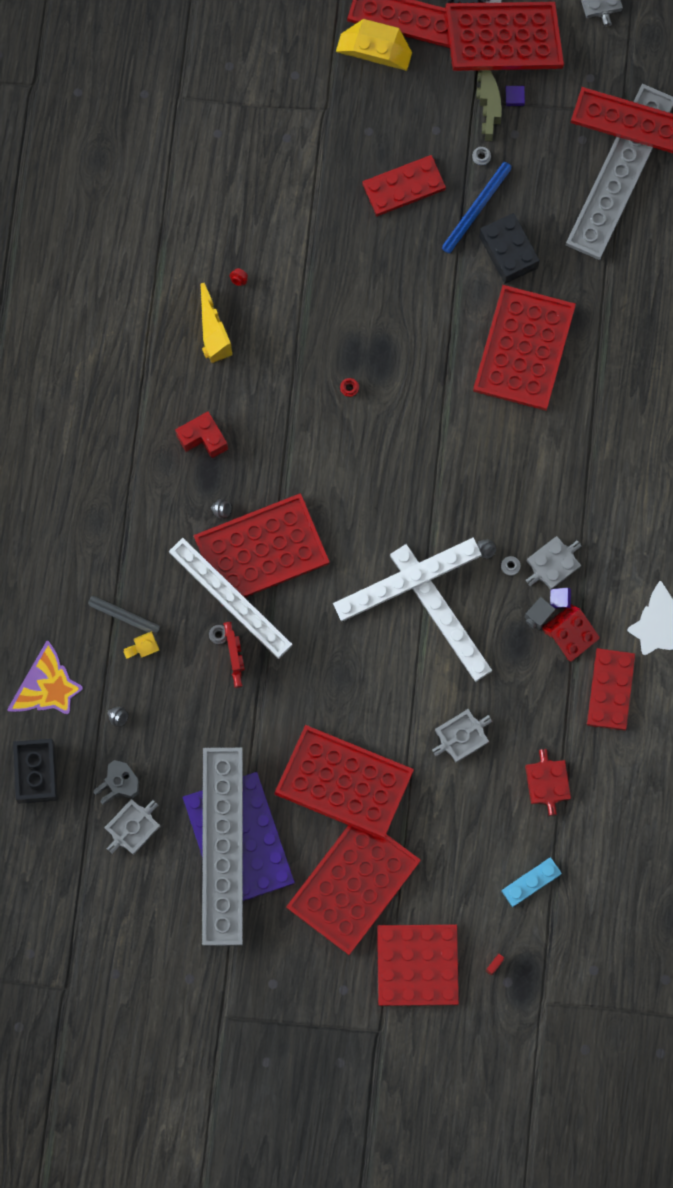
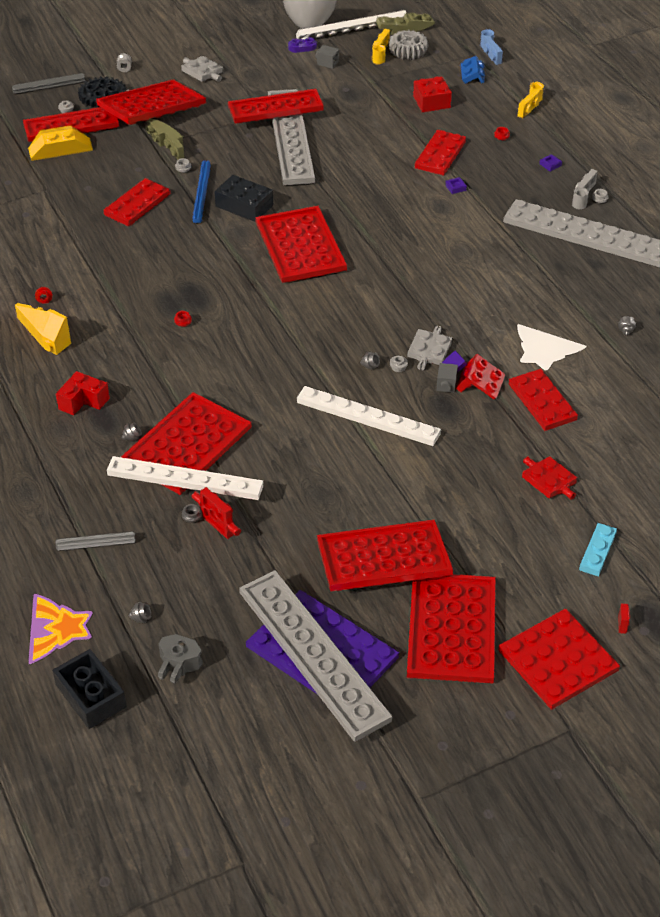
camera: 35 degrees left, 30 degrees down
light grey plate [104,799,161,855] -> none
yellow plate [123,631,159,659] -> none
white plate [333,538,482,621] -> none
light grey plate [432,709,492,763] -> none
dark purple tile [506,86,525,106] -> none

